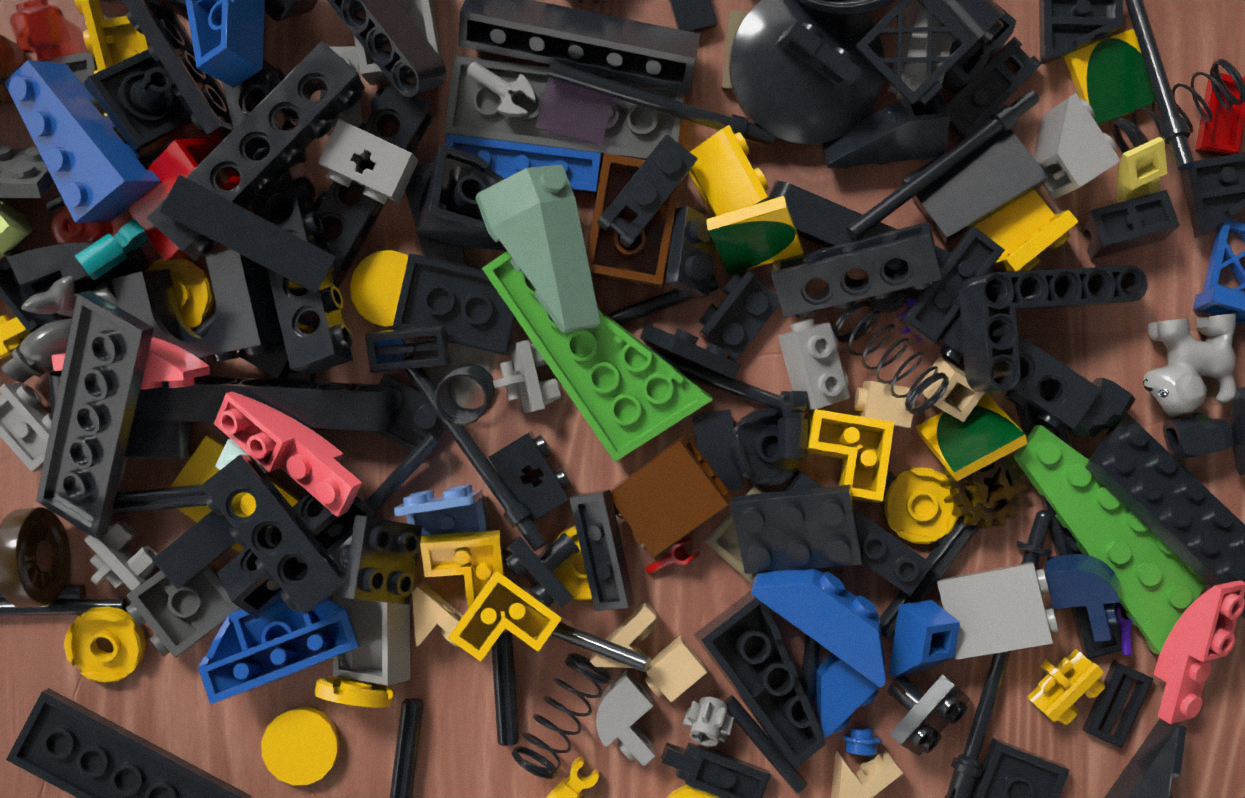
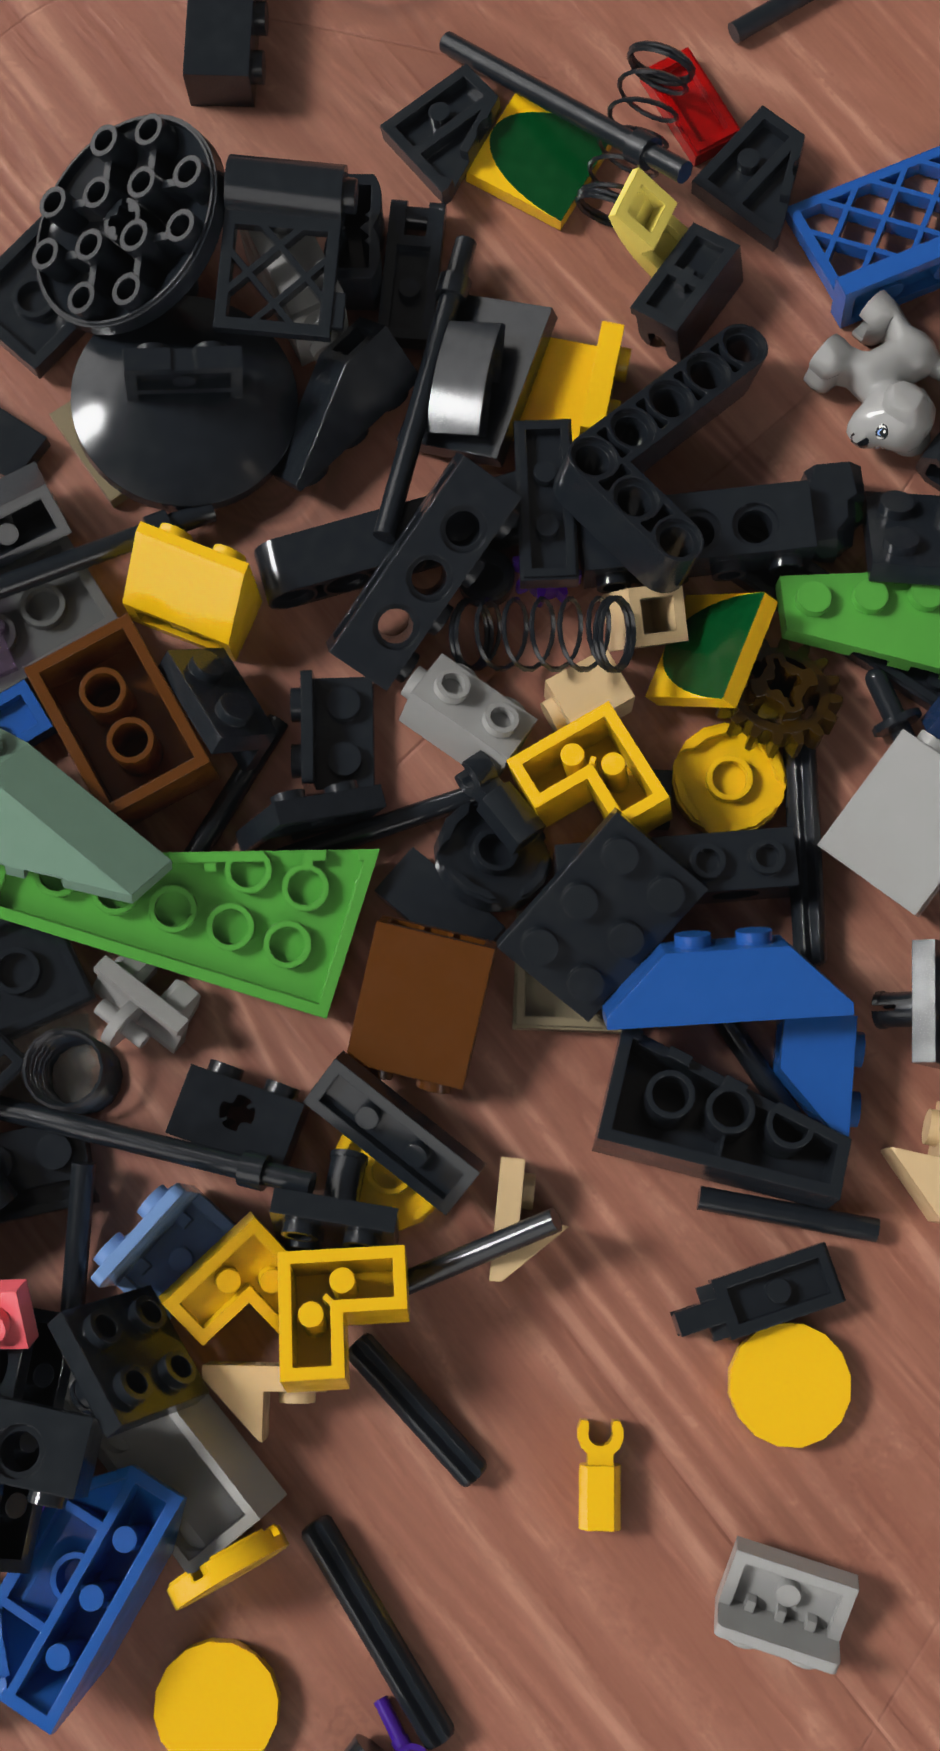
camera: 35 degrees left, 10 degrees down
black piece [512,653,611,780] -> none
light grey brick [596,669,655,767] -> none
black plate [597,134,698,248] -> none
tan brick [645,635,707,702] -> none
red hand [646,537,700,575] -> none
light grey gear [683,697,734,746] -> none
dark green tile [706,196,804,275] -> none
blue plate [843,727,881,755] -> none
blue slope [889,600,960,677] -> none
light grey slope [1034,93,1121,200] -> none
none -> black slope [426,321,506,438]

